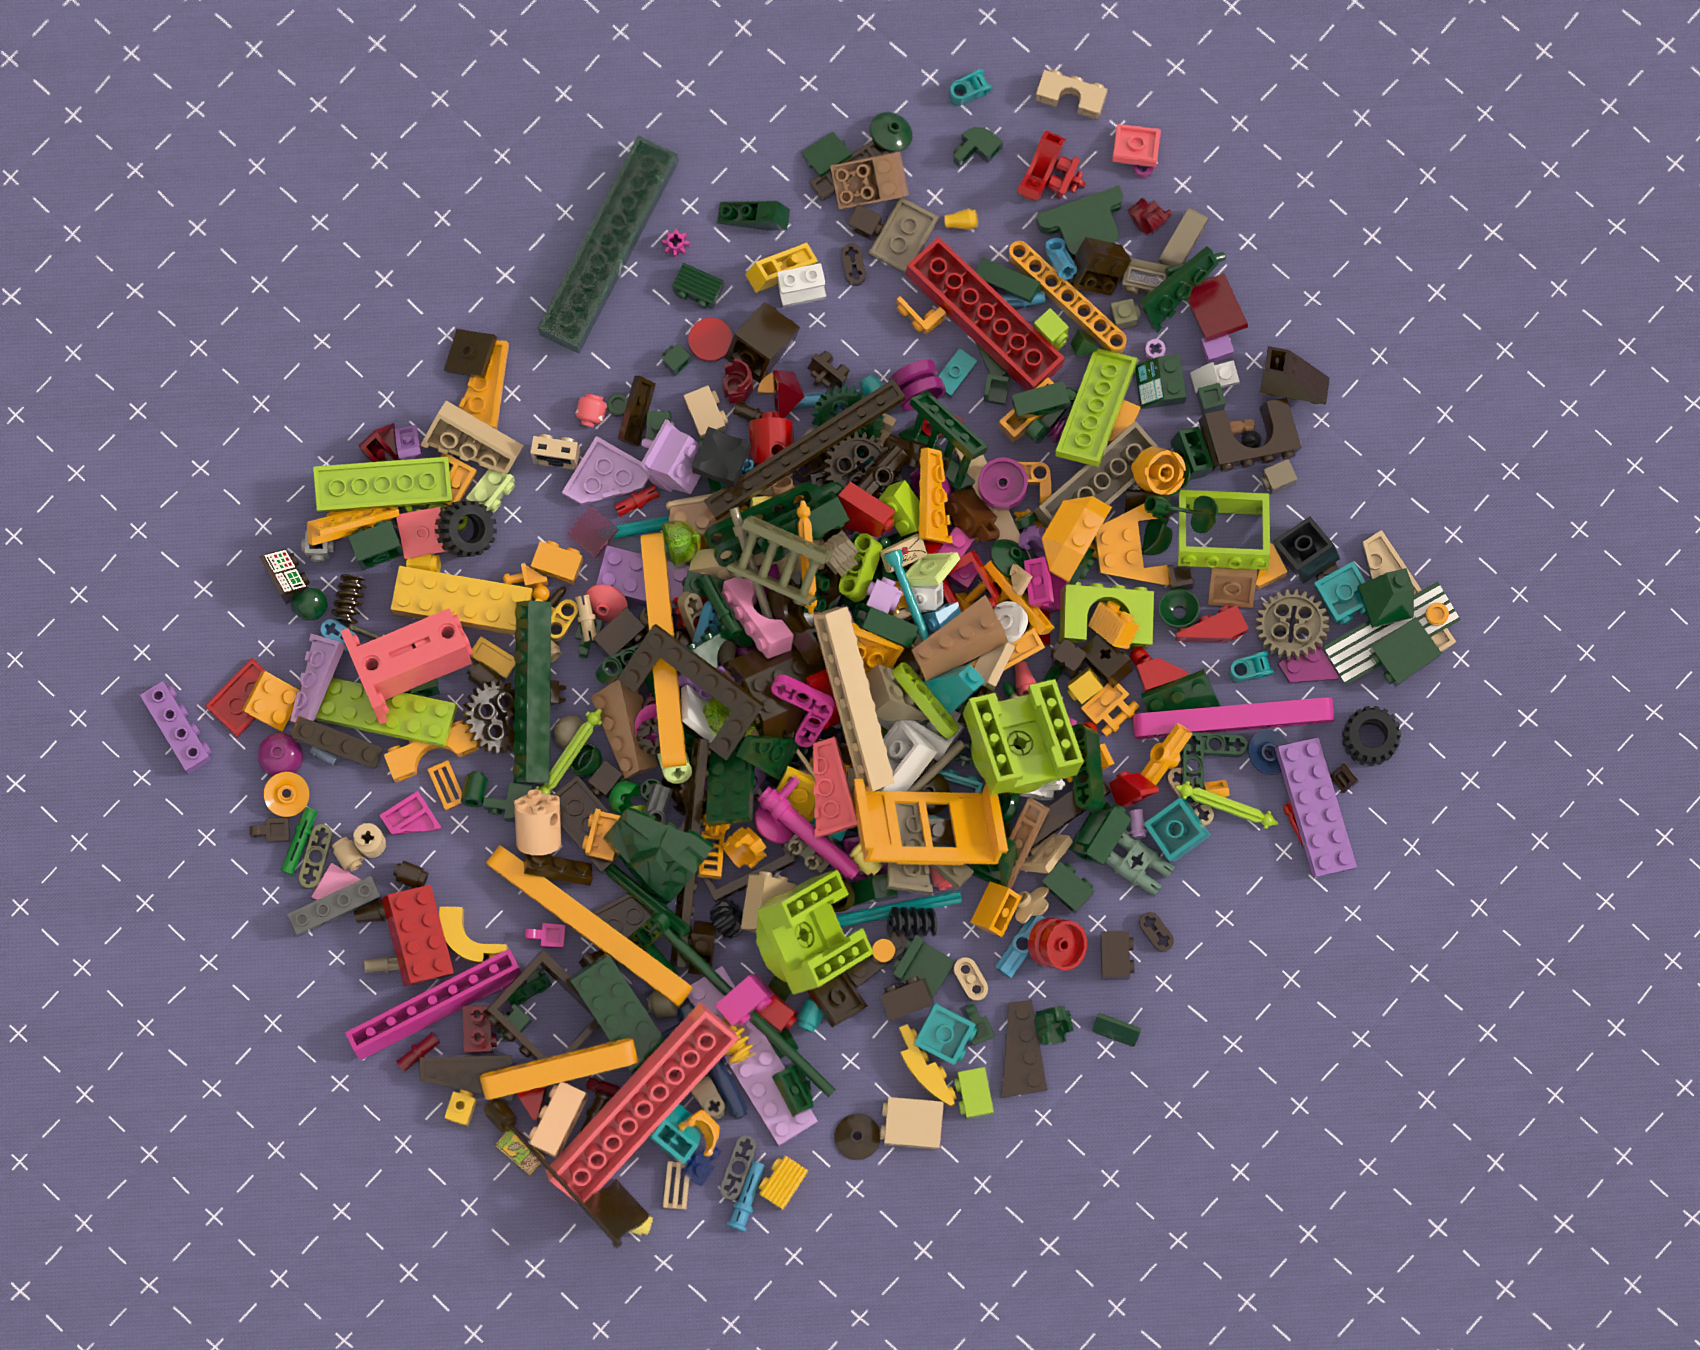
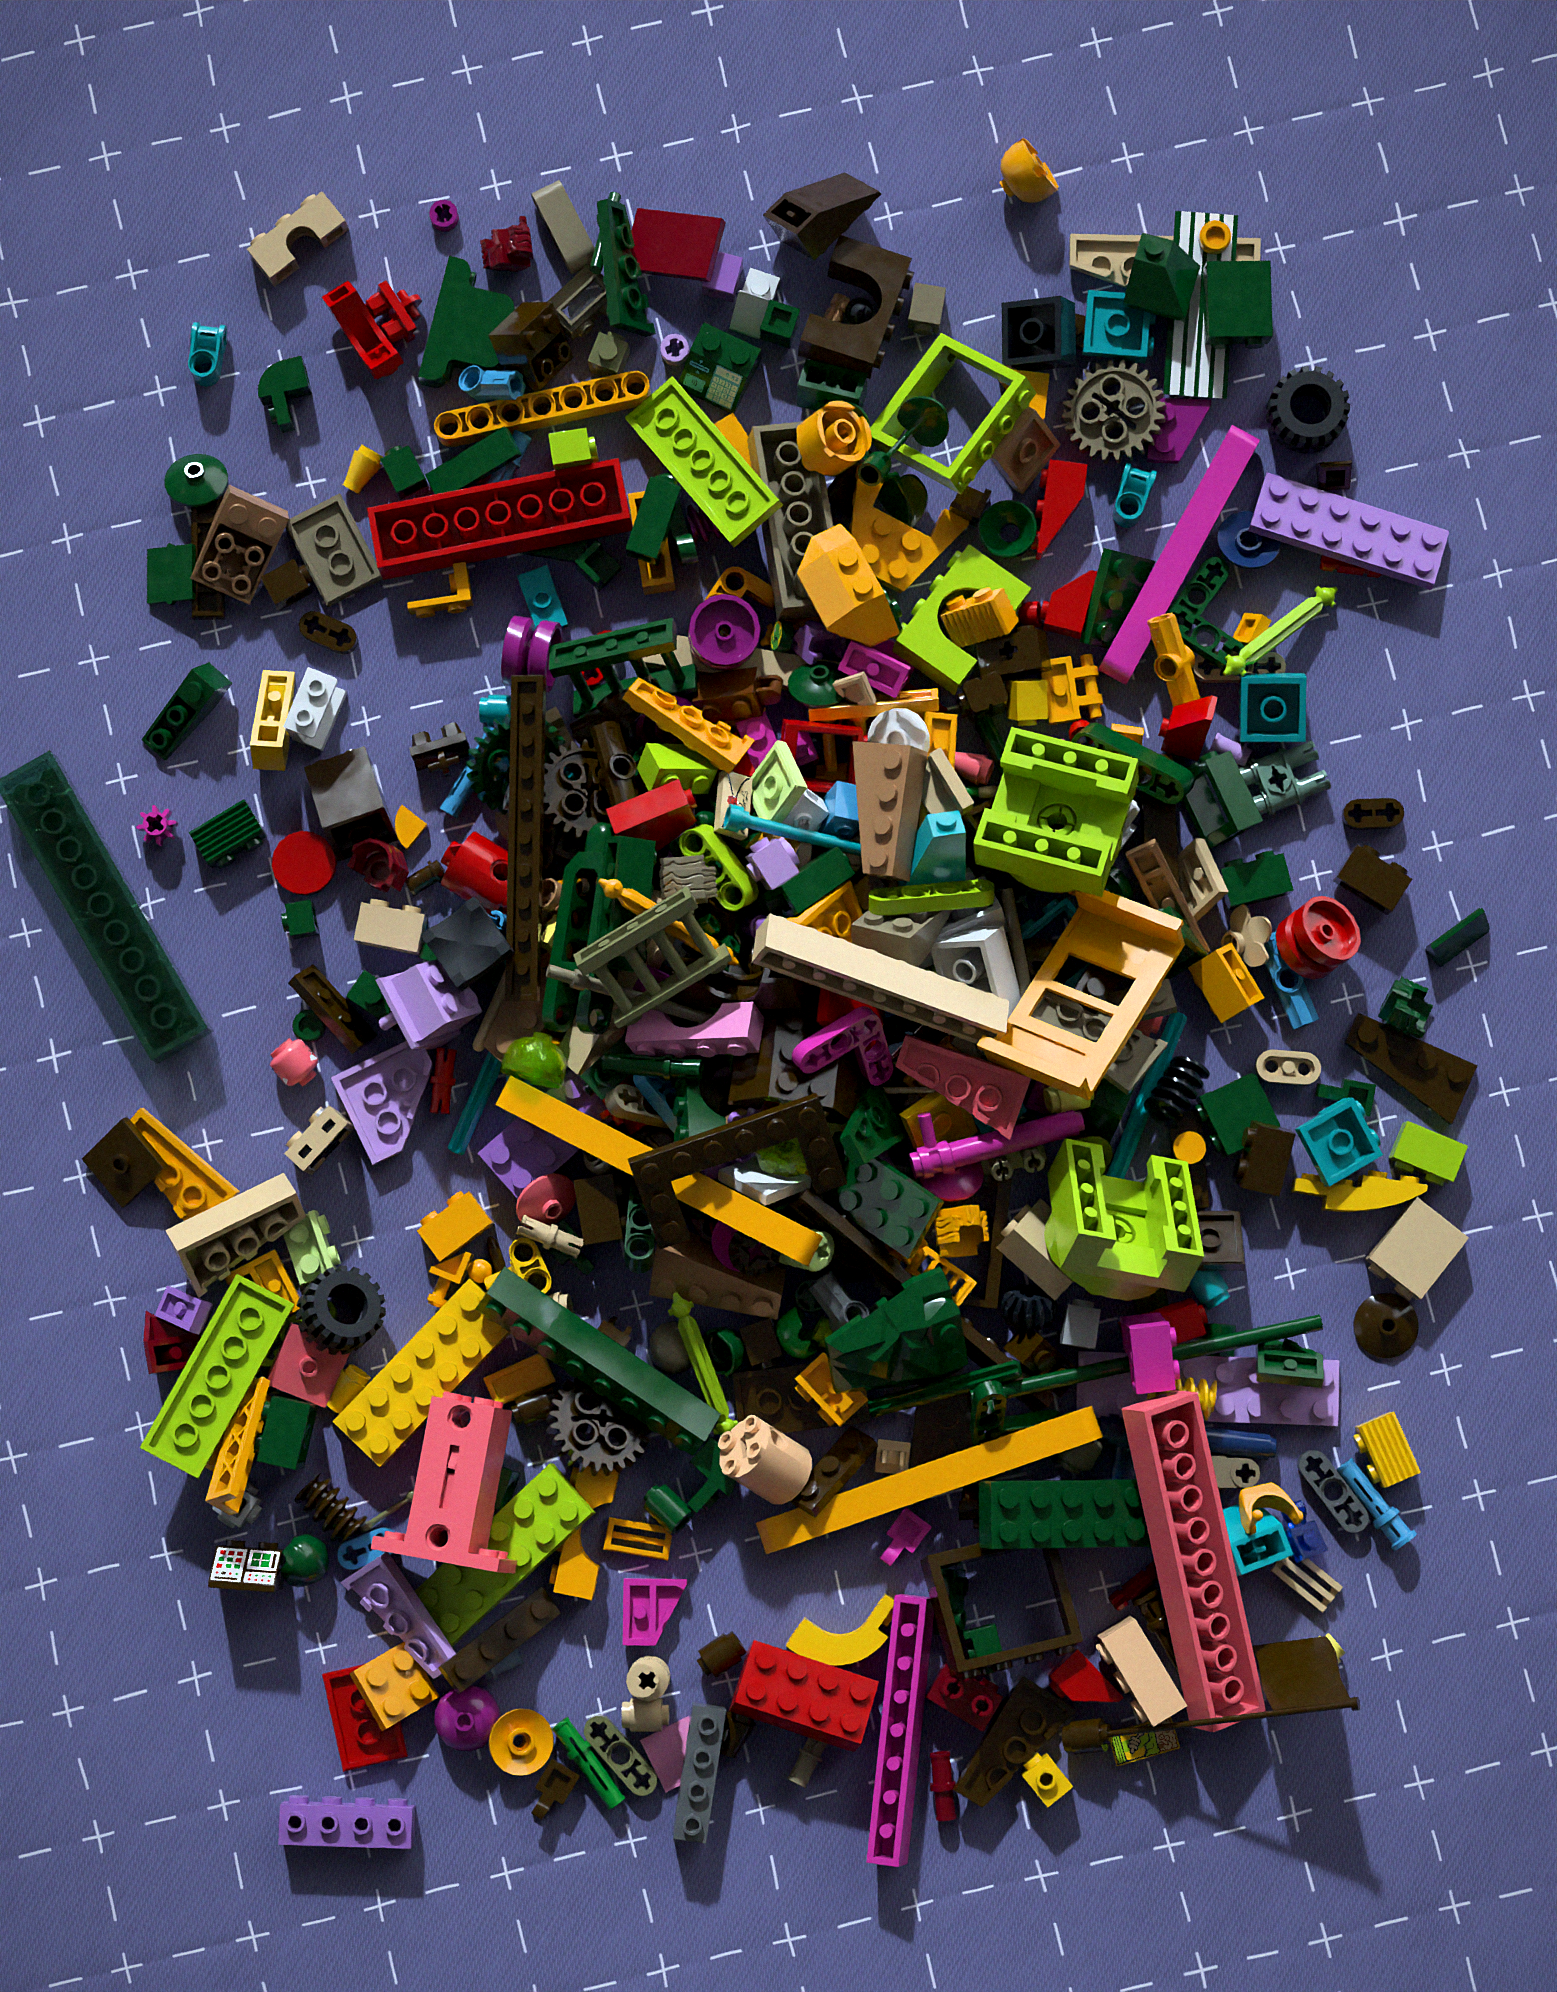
camera: 55 degrees left, 5 degrees up
light orange beam [479,1038,639,1099] -> none
clear pink piece [568,505,619,558] -> none
dark red slope [773,370,805,418] -> none
dark green slope [1071,329,1098,356] -> none
coral plate [1112,124,1161,167] -> none
none -> dark green brick [380,445,428,500]
none -> tan tile [874,1439,911,1474]
none -> light orange cylinder [999,138,1059,203]
none -> light grey brick [1058,1299,1101,1349]

